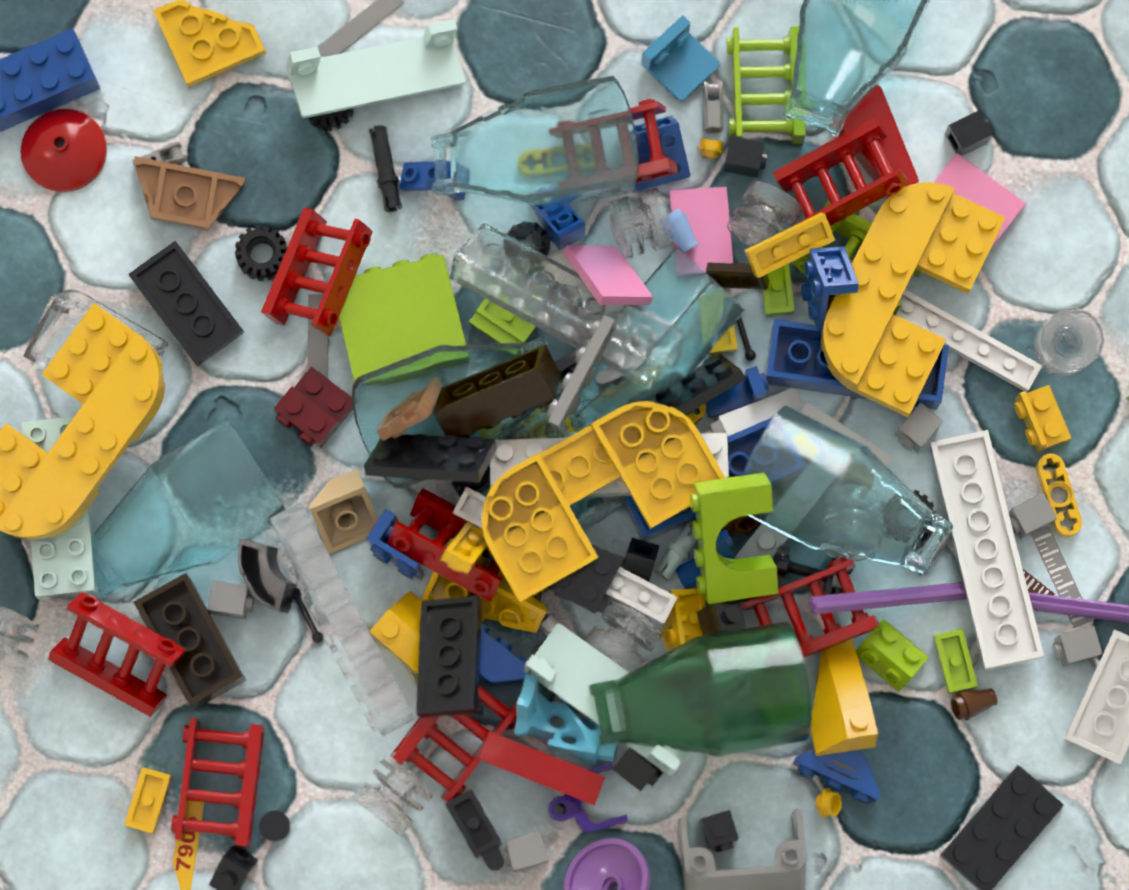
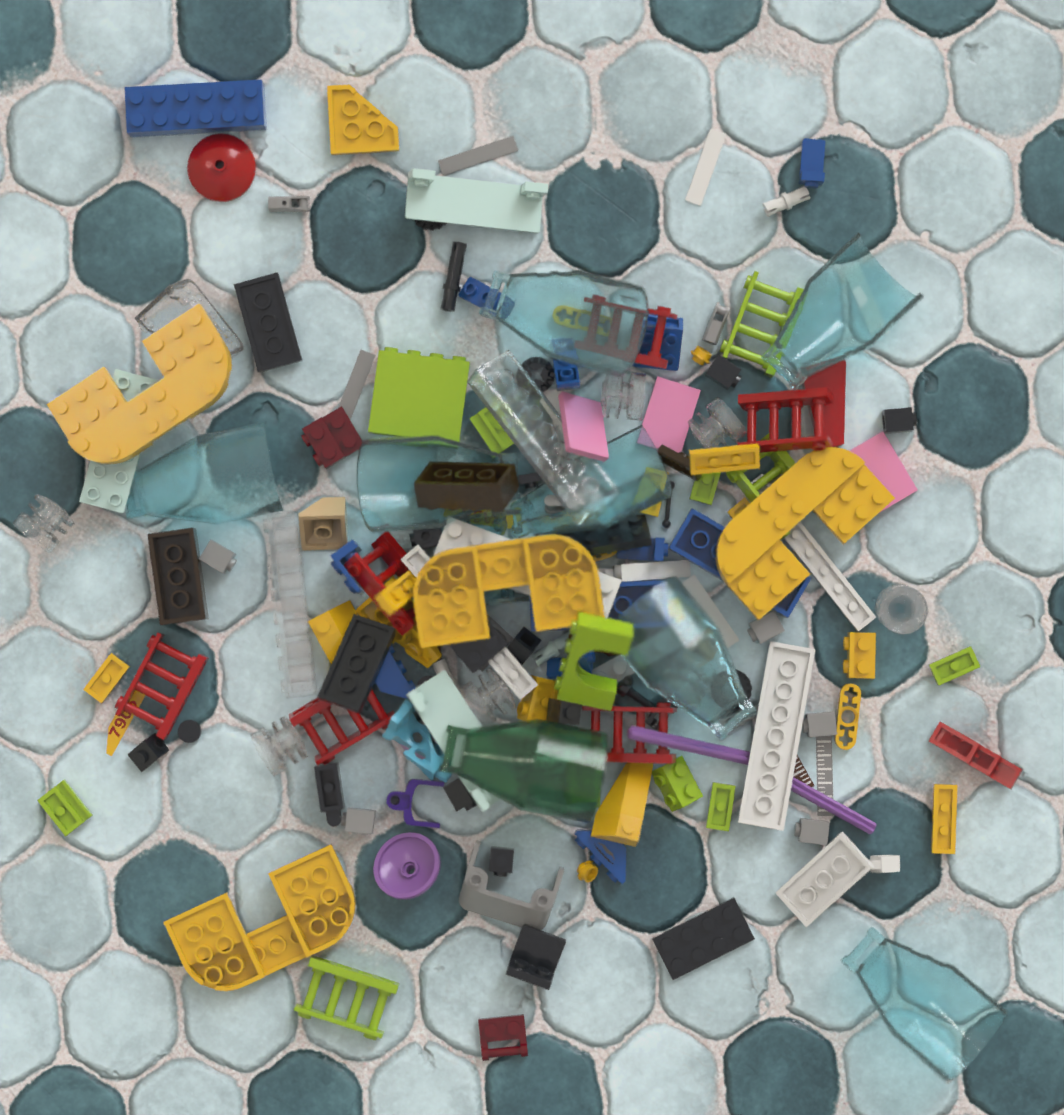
camera: 25 degrees right, 10 degrees up
red fence [47,592,185,717] -> none
medium nougat wing [134,156,245,230] -> none
black tyre [235,225,287,281] -> none
black brick [238,538,297,613] -> none
red fence [261,208,373,337] -> none
black hinge [293,588,324,643] -> none
black plate [364,434,497,482] -> none
medium nougat wing [376,376,443,441] -> none
red slope [477,731,605,805] -> none
light grey wing [547,315,617,435] -> none
dark azure bracket [641,15,720,102] -> none
light blue cone [660,208,698,253] -> none
blue bracket [801,246,859,330] -> none
reddish brown cone [950,688,998,721] -> none

